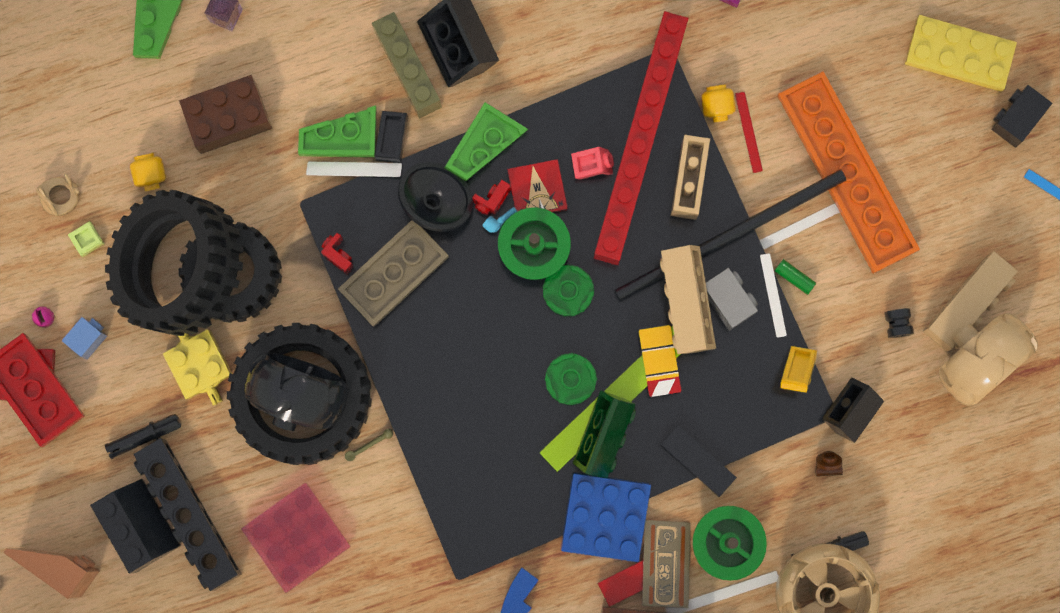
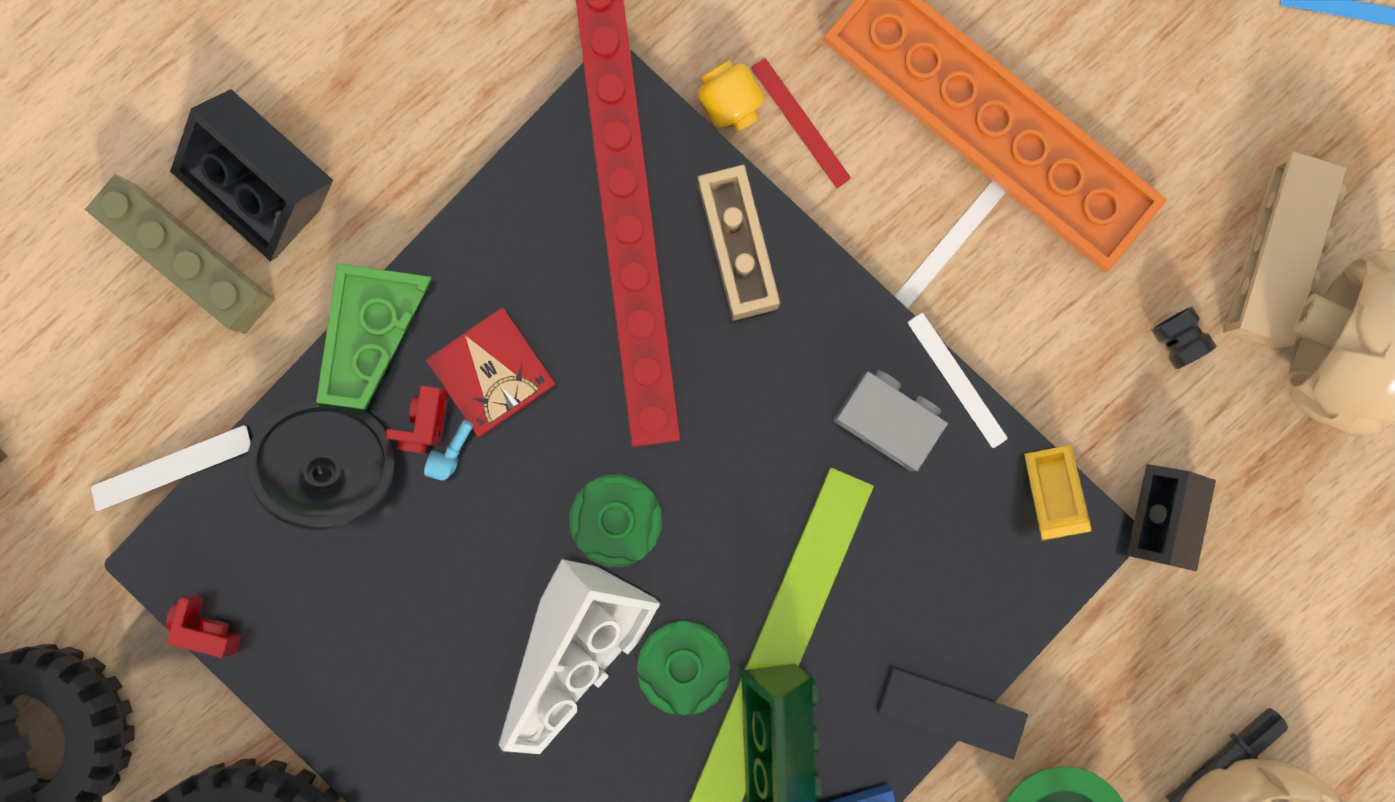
camera: 25 degrees left, 5 degrees up
bright green wing [298,105,377,157] -> none
dark tan plate [338,220,449,327] -> none
black tile [375,111,408,163] -> none
green piece [498,208,571,280] -> none
coral bracket [571,147,614,180] -> none
black piece [615,170,846,301] -> none
yellow sticker [639,325,681,397] -> none
tan brick [660,245,716,354] -> none
green axle [774,259,816,295] -> none
reddish brown plate [815,451,843,477] -> none
none -> white wedge [499,559,660,754]

